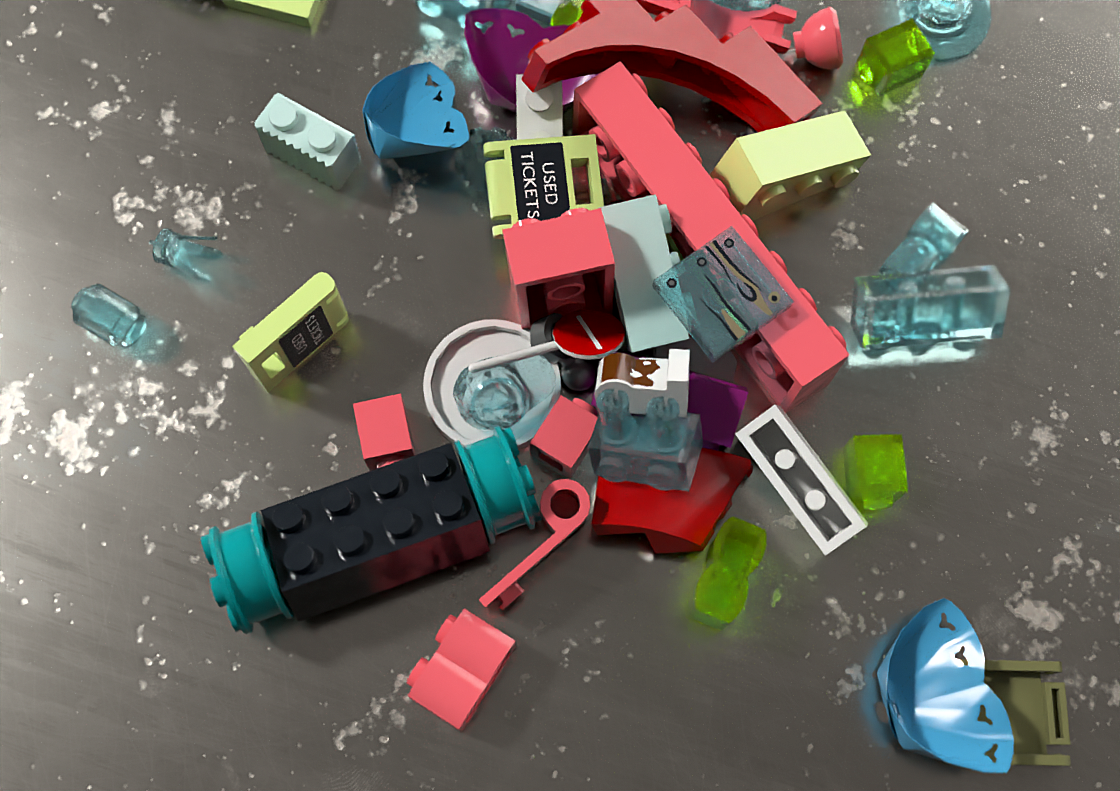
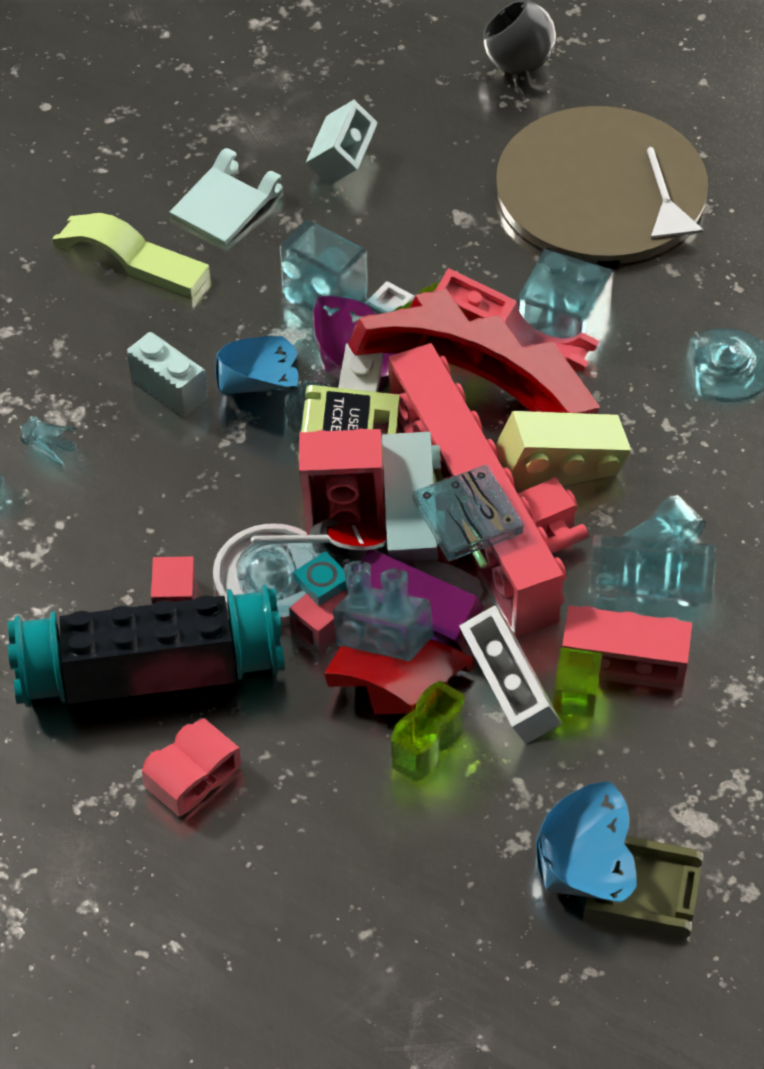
camera: 15 degrees right, 20 degrees down
yellowish green container [232,272,349,392] -> none
coral door [479,479,590,610] -> none
white leg [594,349,690,417] -> none
coral brick [793,7,843,70] -> none
clear neon green brick [857,18,935,96] -> none
none -> teal tile [293,551,351,606]
none -> coral brick [517,477,589,554]
none -> coral brick [560,605,692,687]

